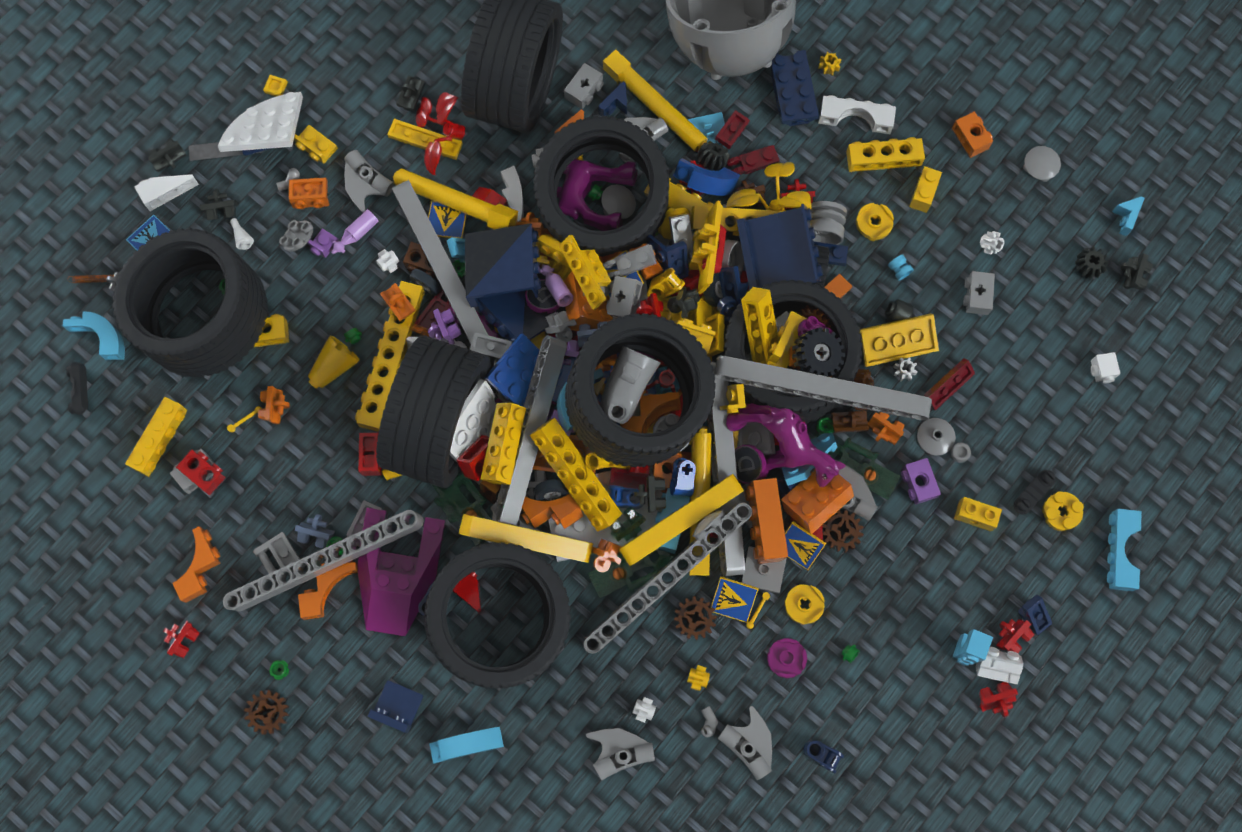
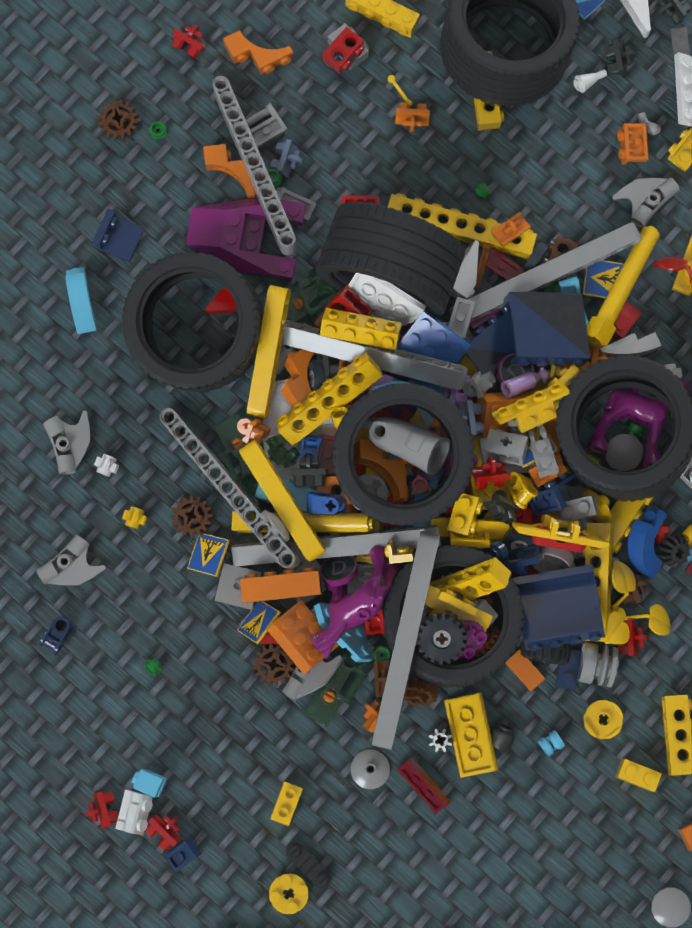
camera: 90 degrees right, 5 degrees up
light grey dish [279,220,313,252] -> none
medium lavender bracket [307,228,339,258] -> none
yellow cone [308,335,360,389] -> none
lavender wheel [331,209,379,254] -> none
white gear [376,249,399,273] -> none
medium lavender hips [428,309,462,344] -> none
light grey arm [701,706,718,737] -> none
dark red hinge [727,145,780,175] -> none
yellow hinge [746,592,770,629] -> none
magenta tile [767,638,807,679] -> none
yellow plate [784,584,825,625] -> none
medium lavender brick [901,458,941,505] -> none
light grey tile [950,443,971,463] -> none
light grey brick [963,271,995,315] -> none
white gear [980,231,1004,255] -> none

